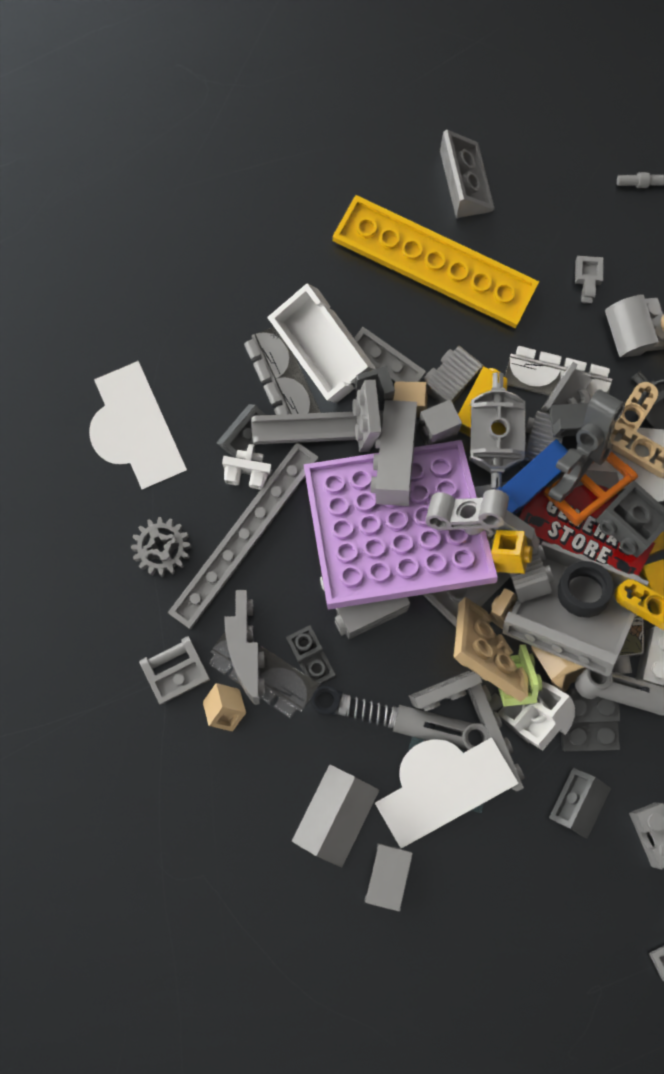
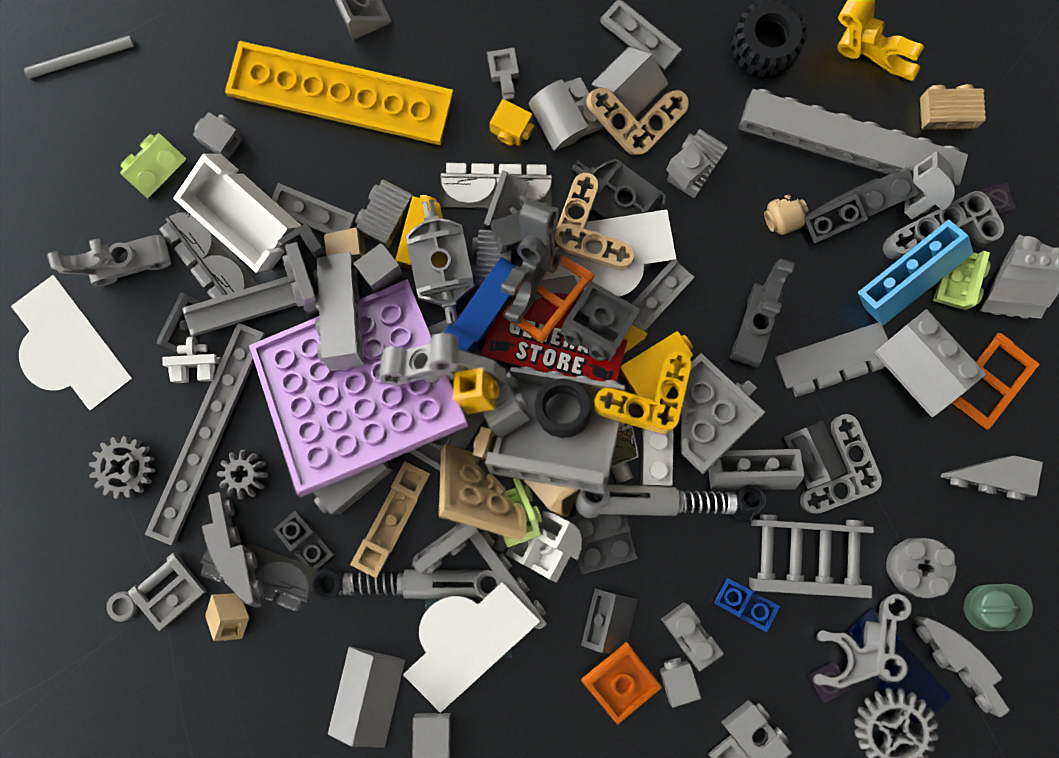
camera: 15 degrees left, 5 degrees up
none -> light grey bar [24,36,134,79]
none -> light grey piece [47,235,172,286]
none -> light grey tile [107,591,139,622]
none -> yellowish green bracket [120,133,186,198]
none -> light grey brick [193,112,243,160]
none -> light grey gear [217,450,268,499]
none -> tan slope [350,461,430,578]
none -> yellow brick [490,99,535,146]
none -> orange tile [581,642,663,725]
none -> light grey brick [659,658,701,707]

